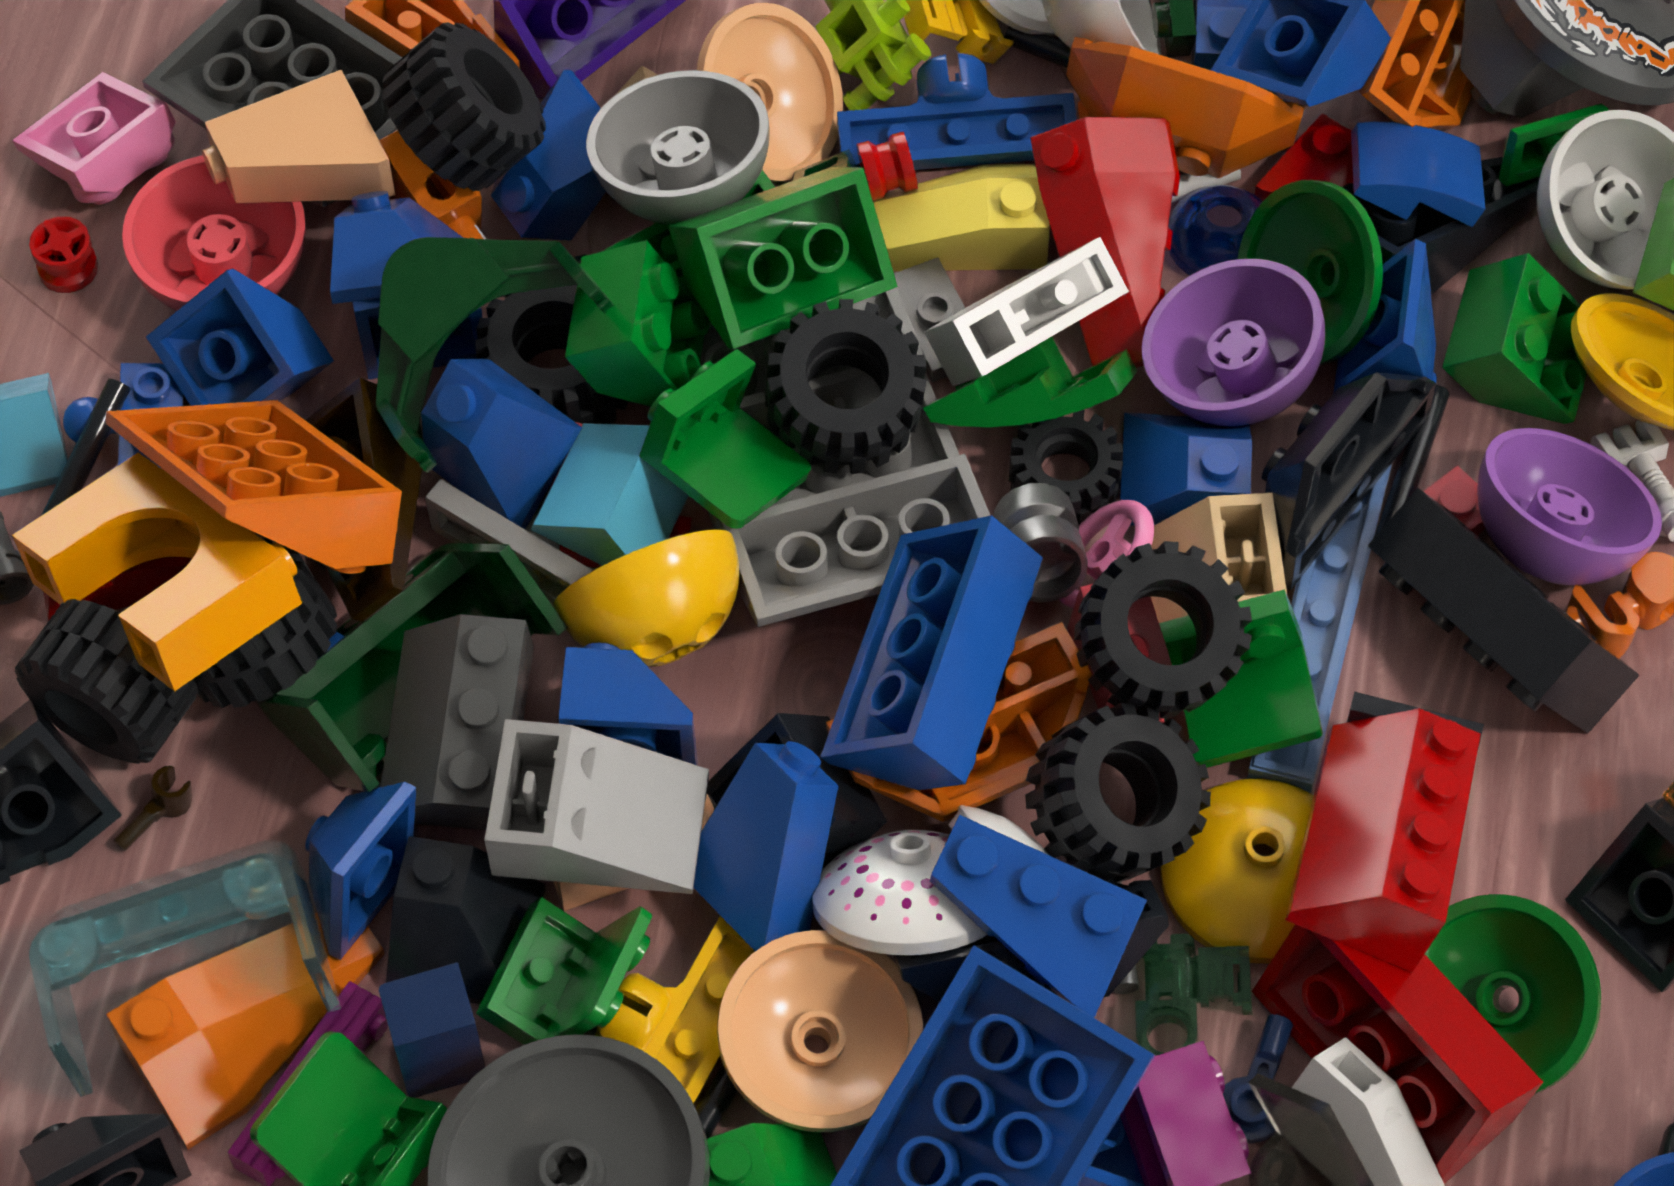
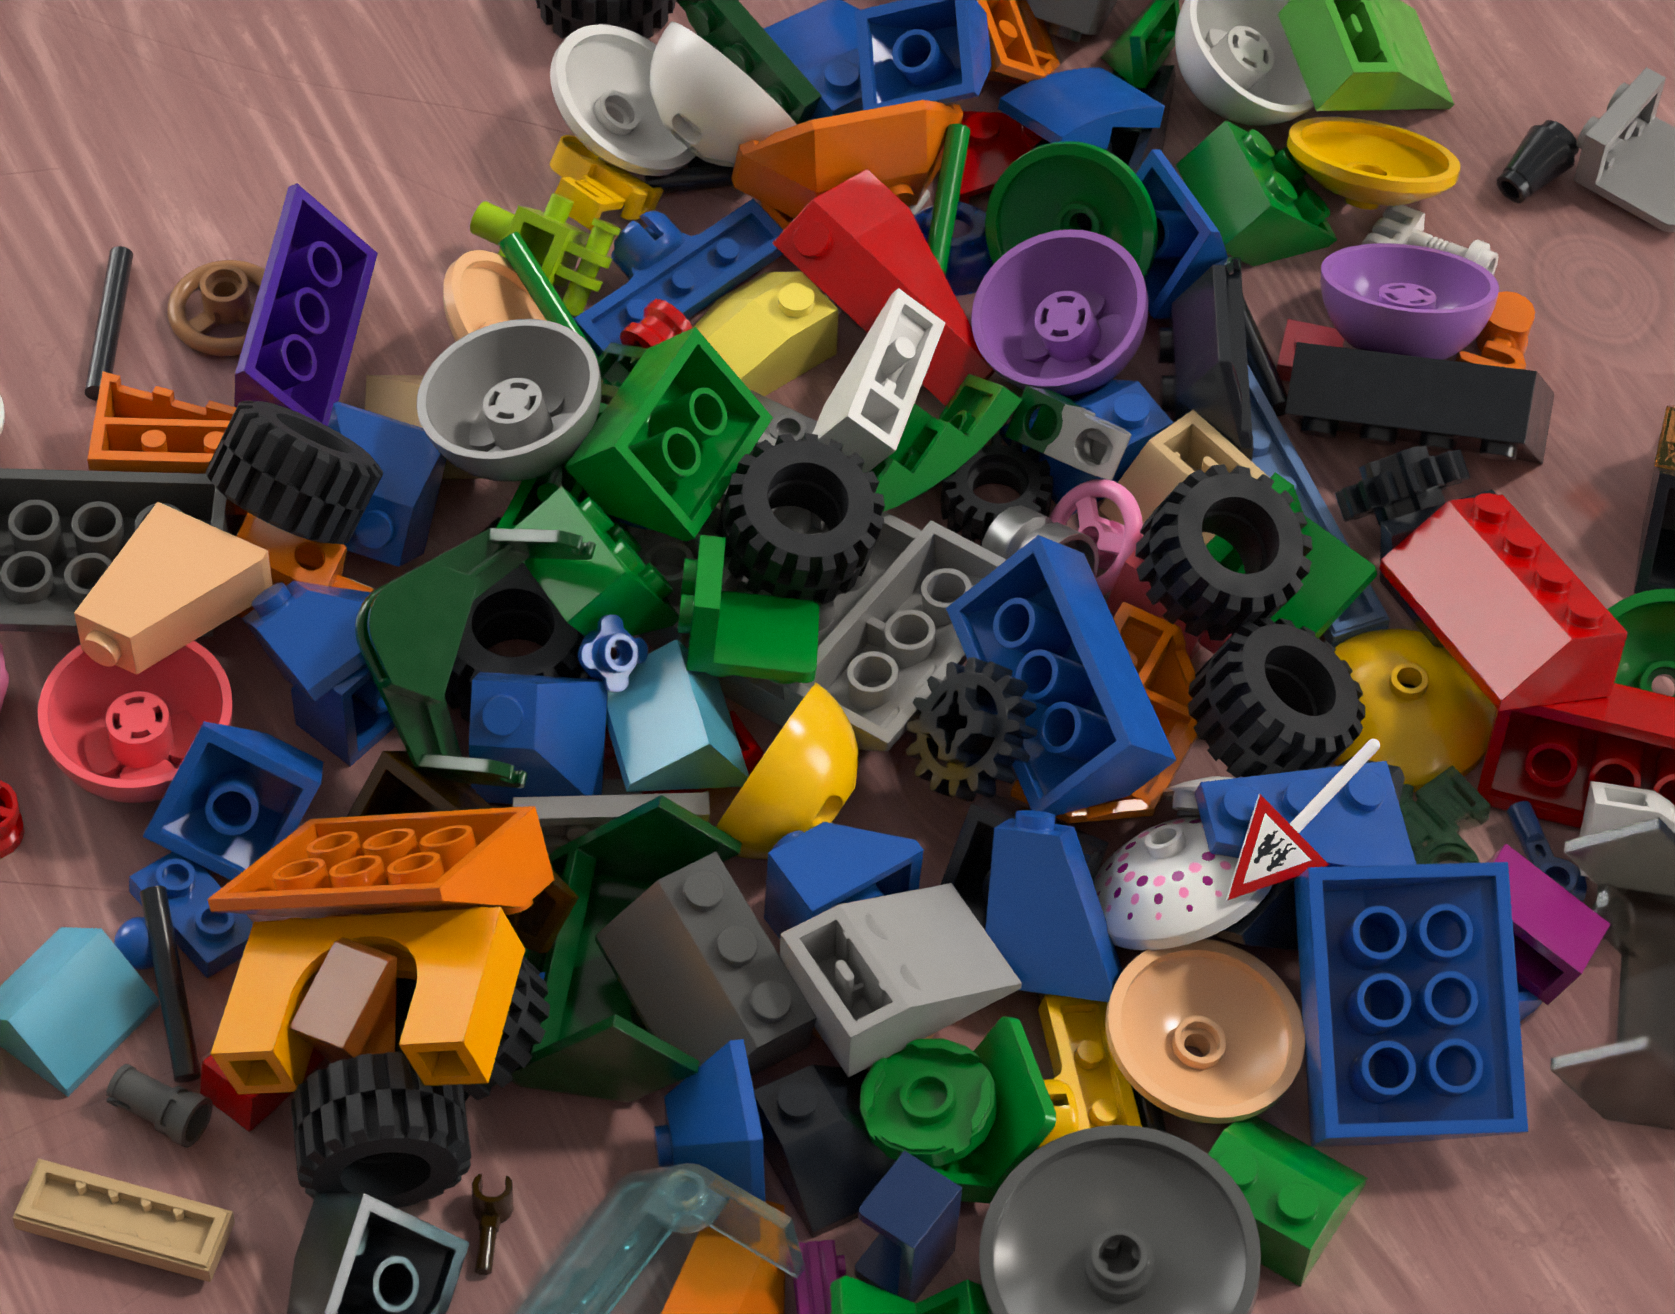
camera: 40 degrees left, 5 degrees down
none -> slope [289,937,397,1063]
none -> green bar [498,231,599,359]
none -> blue plate [578,615,648,692]
none -> green tile [860,1038,997,1166]
none -> black gear [906,657,1037,802]
none -> green bar [927,124,971,277]
none -> leg [1005,385,1132,480]
none -> piece [1226,739,1380,901]
none -> black gear [1334,446,1470,526]

